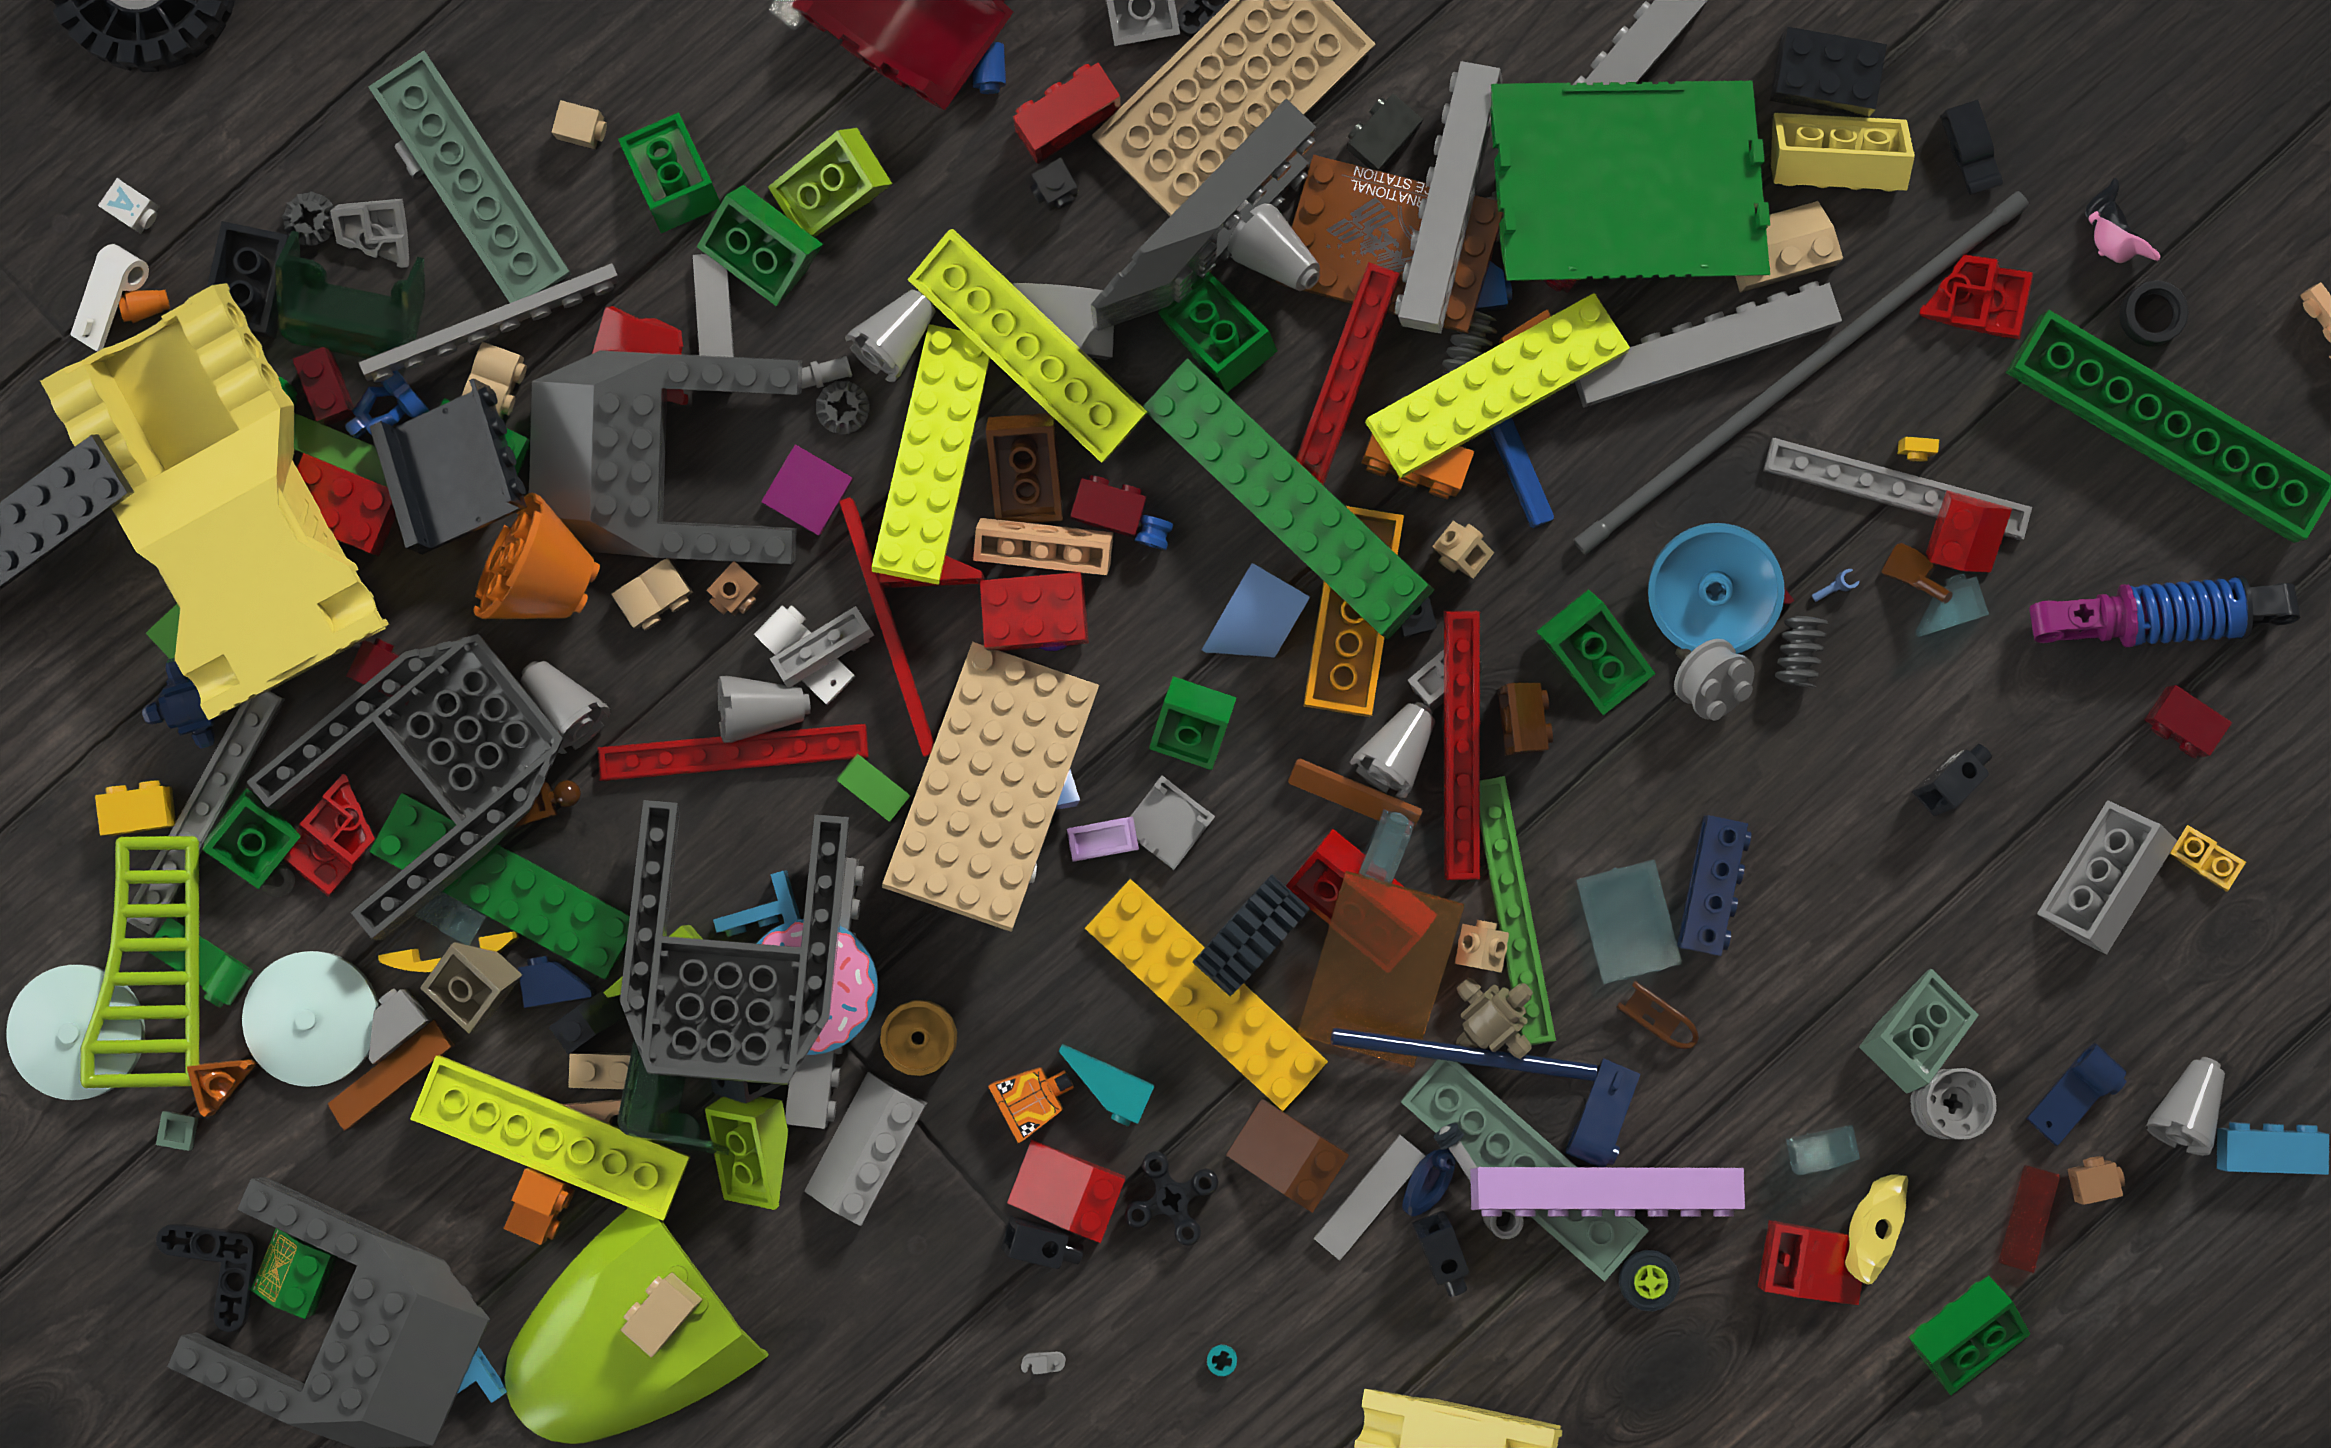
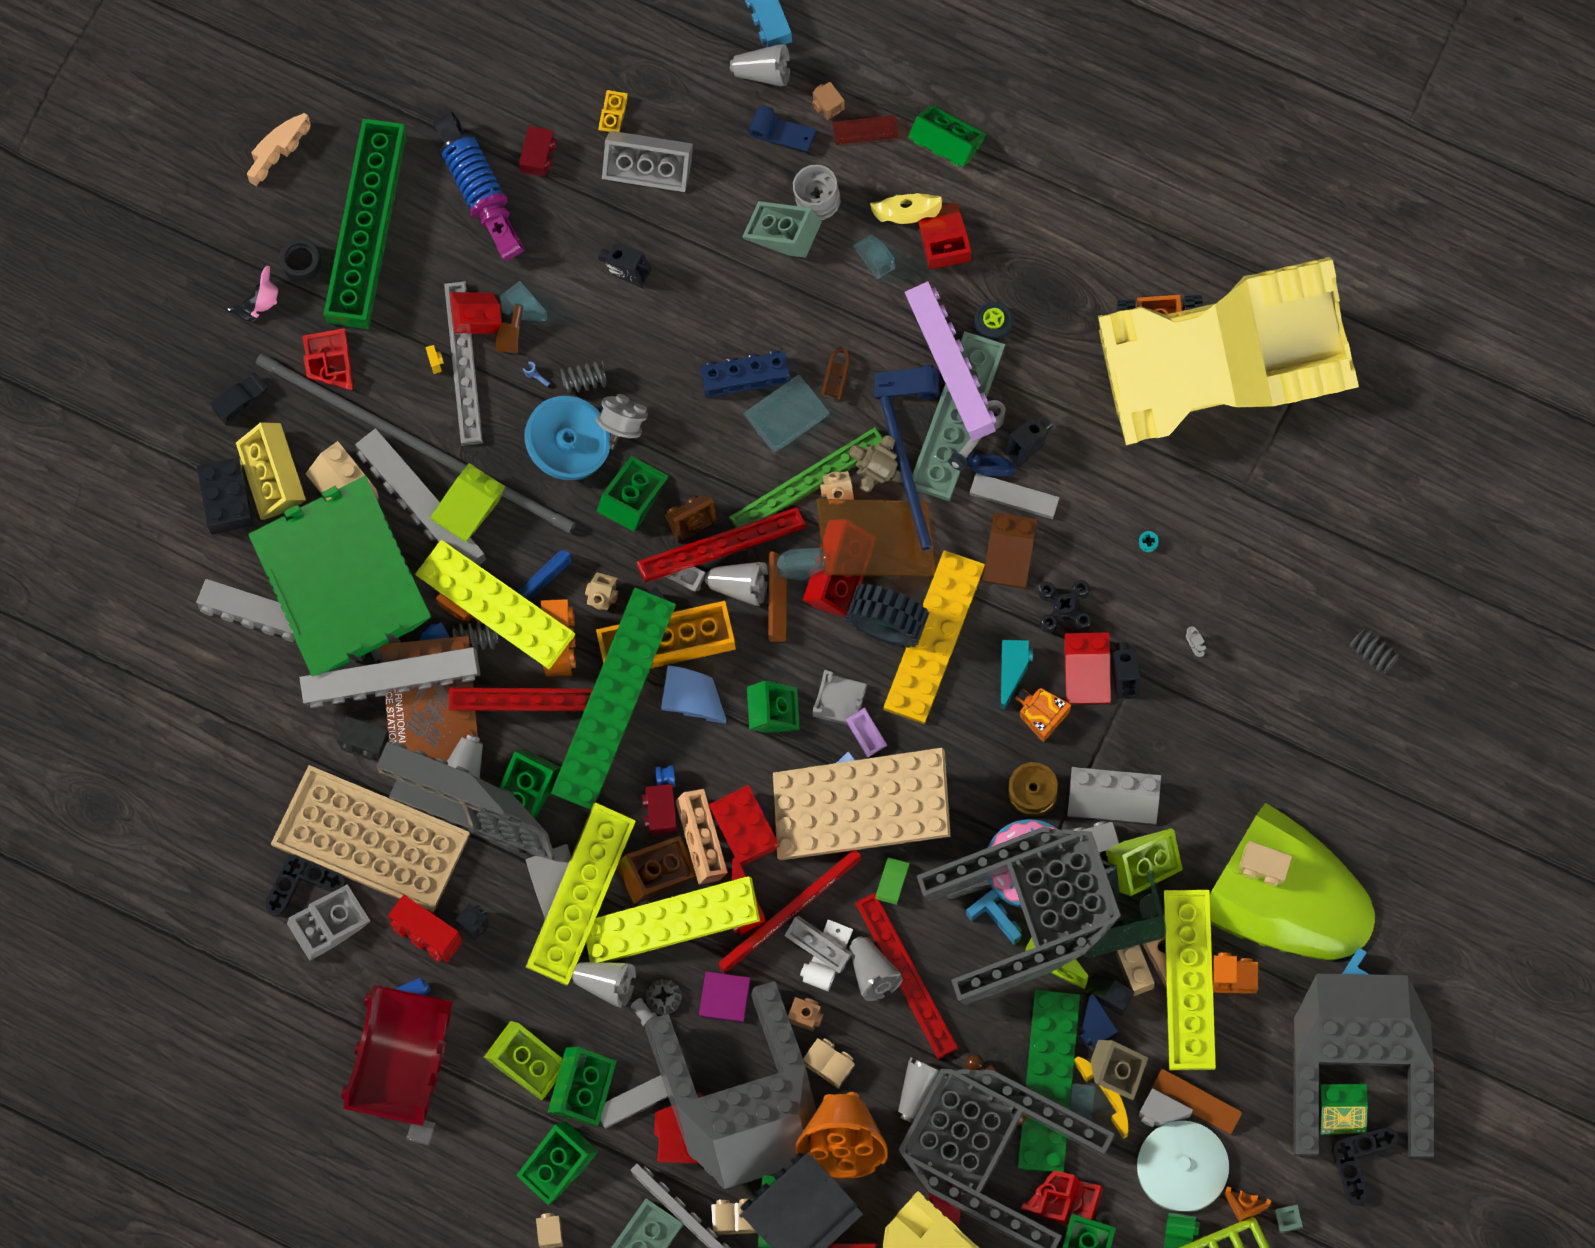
camera: 105 degrees left, 15 degrees down
none -> lime slope [430,463,505,542]

